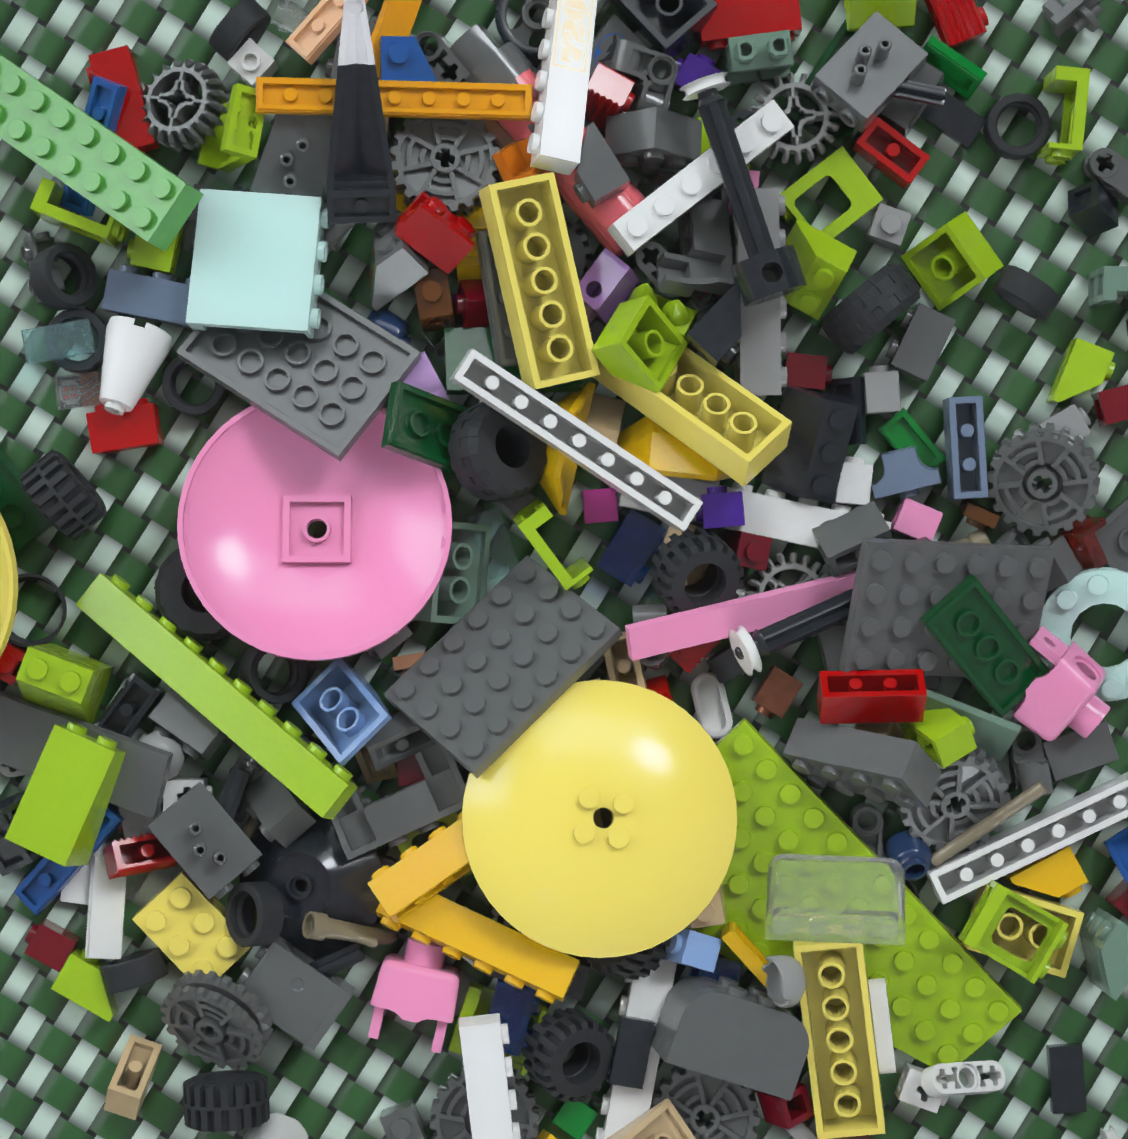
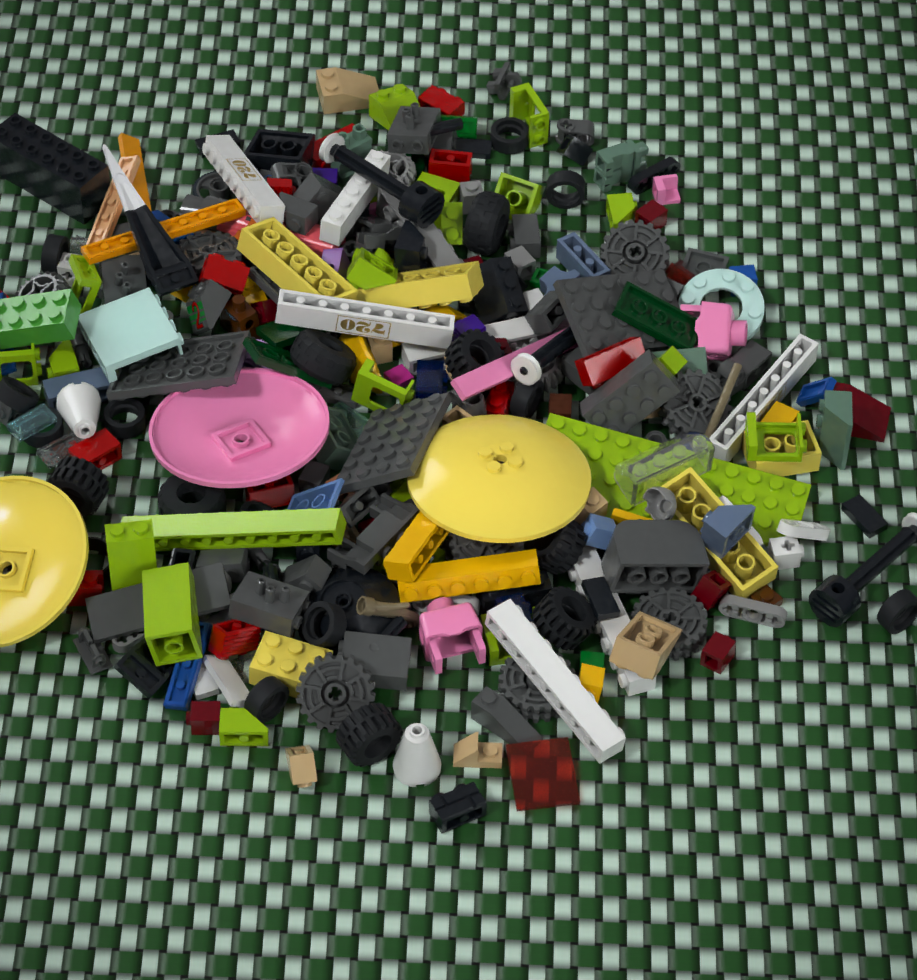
camera: 30 degrees left, 40 degrees down
none -> sand blue slope [700,504,756,559]

